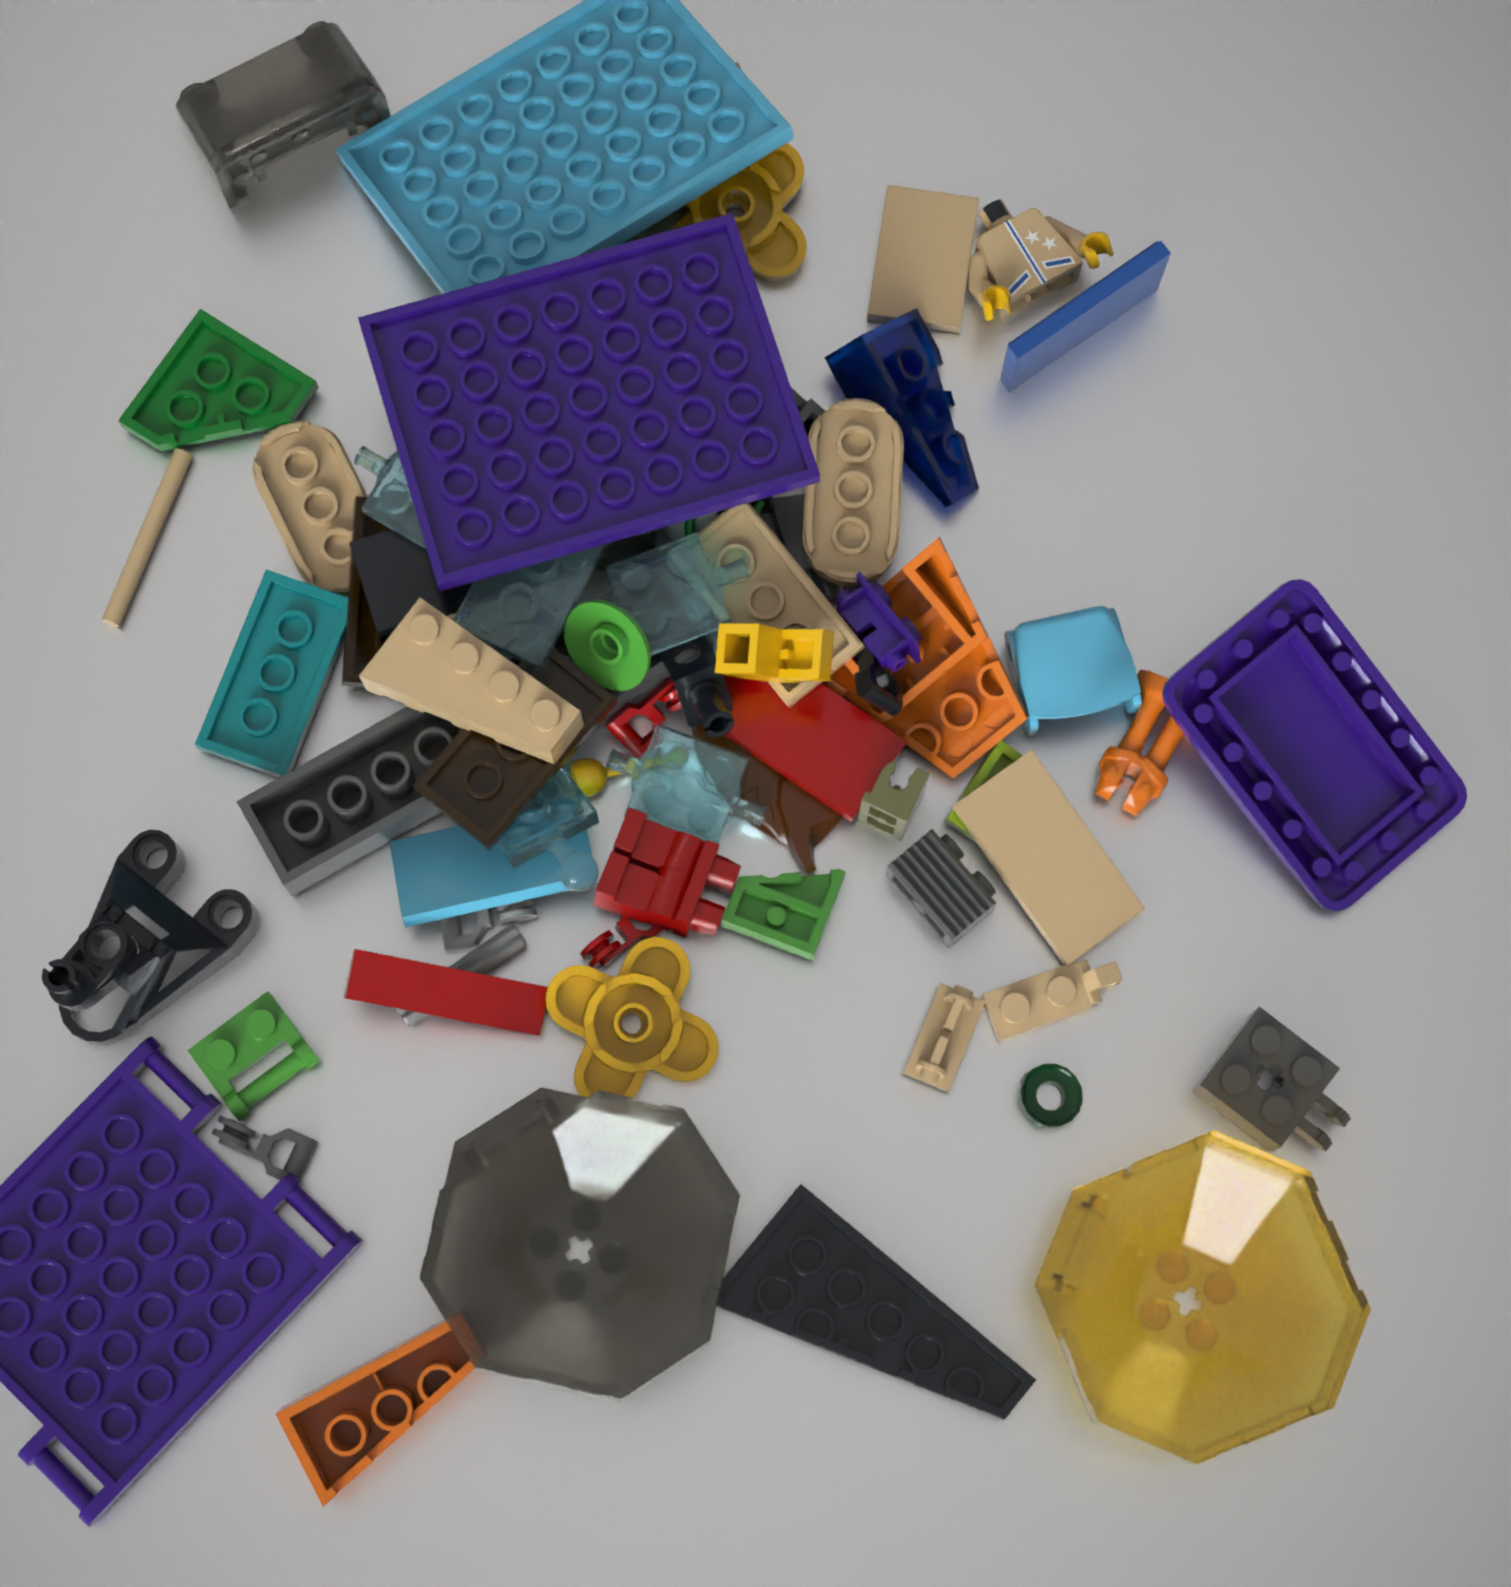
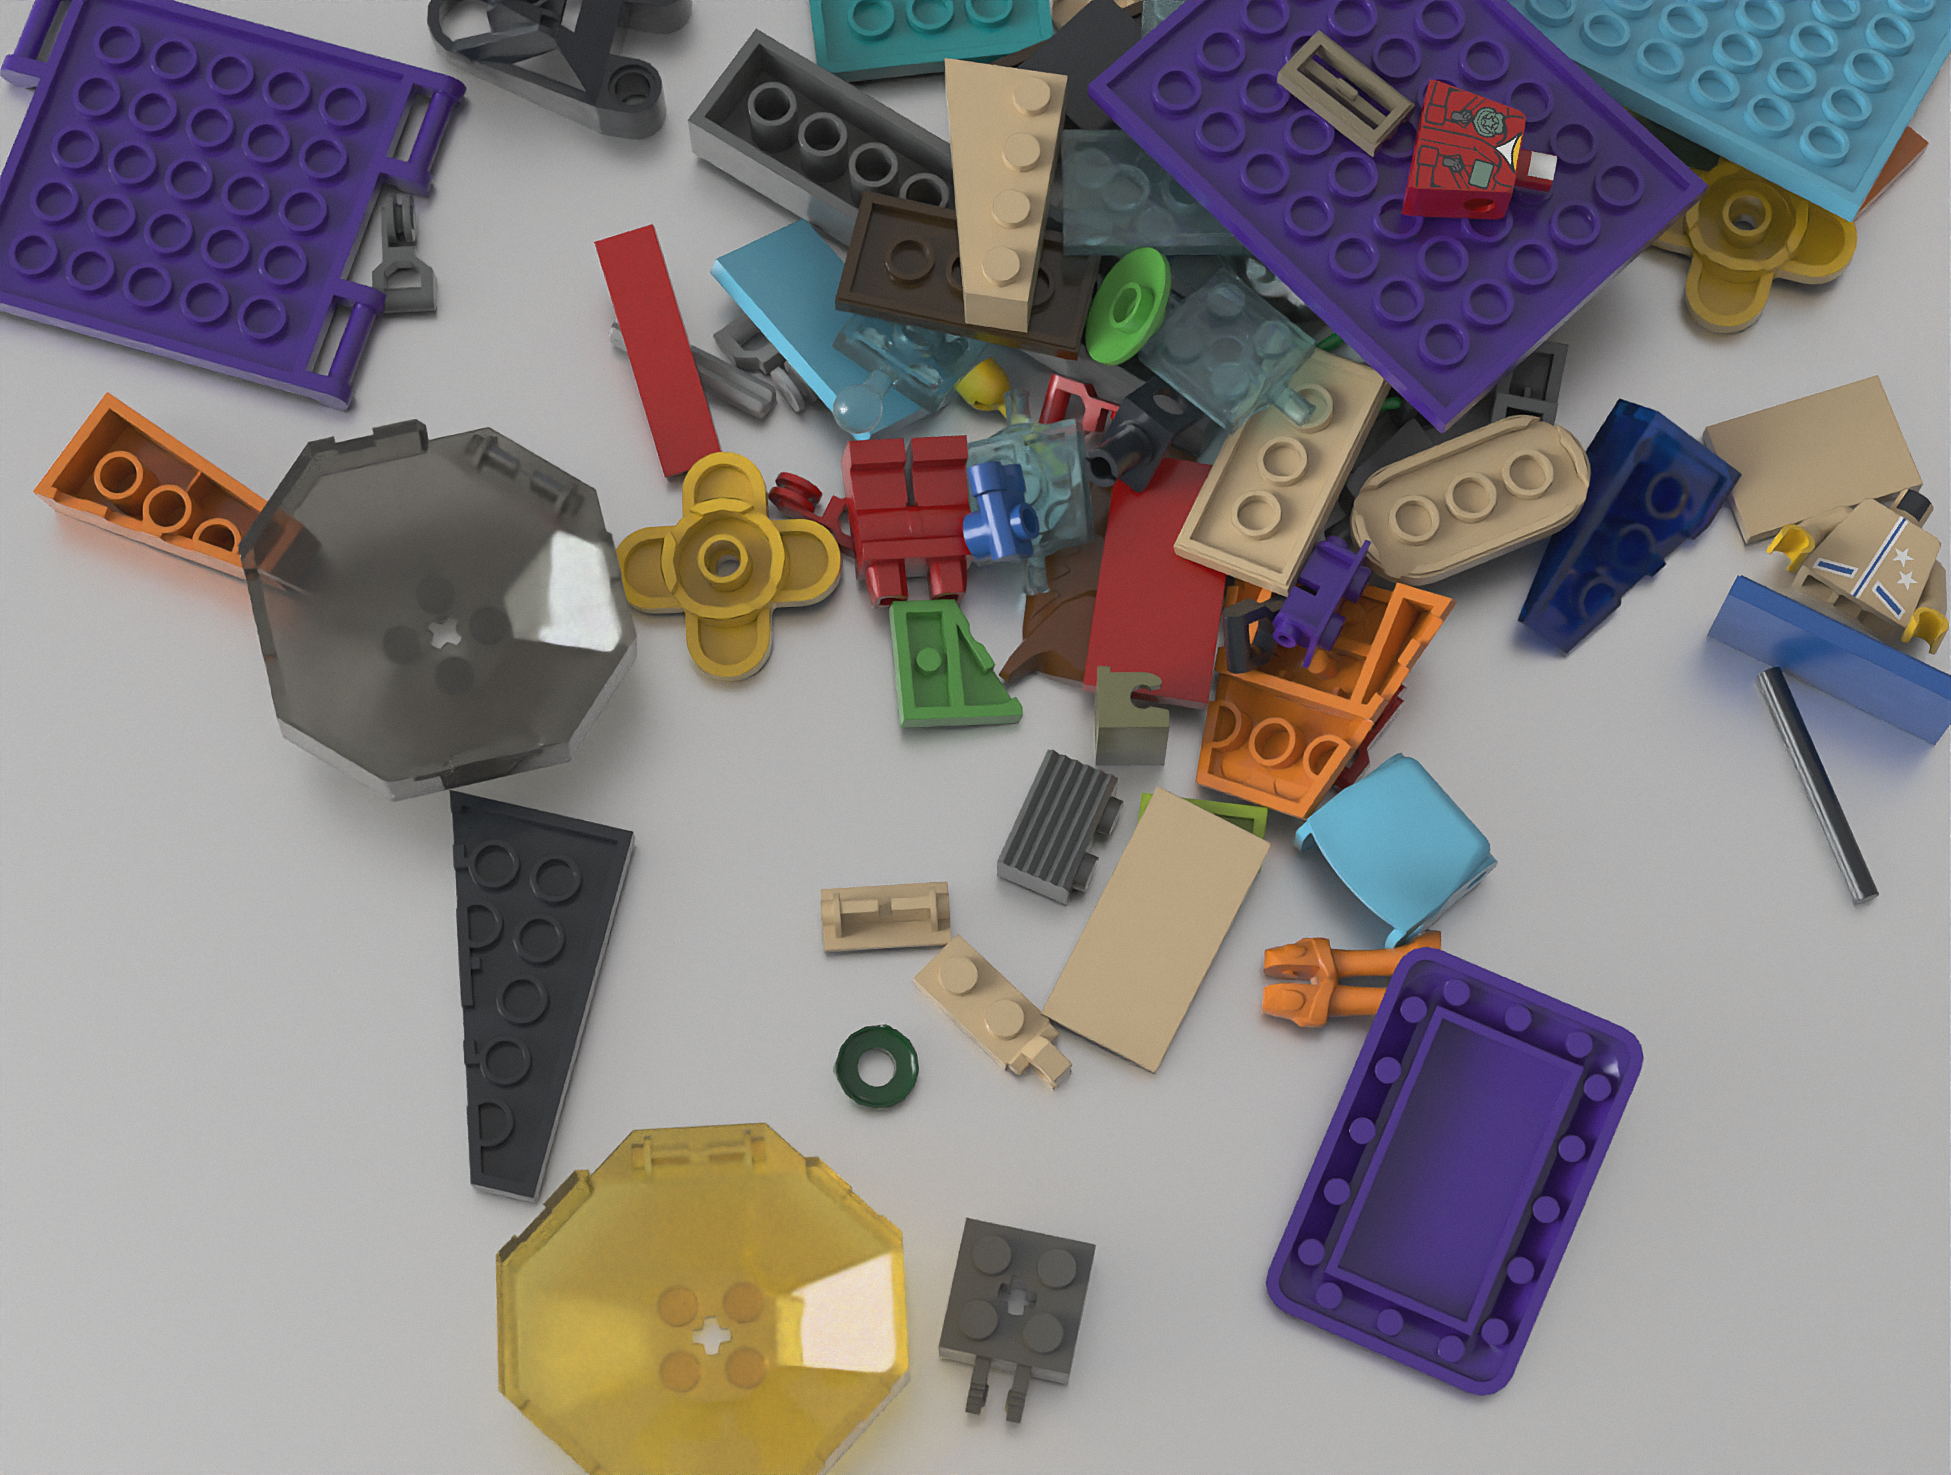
camera: 65 degrees right, 5 degrees down
bright green plate [187,991,320,1122] -> none
yellow brick [715,623,834,683] -> none
none -> blue plate [963,461,1040,562]
none -> dark tan tile [1277,30,1415,157]
none -> red torso [1401,79,1557,220]
none -> black bar [1757,666,1879,905]

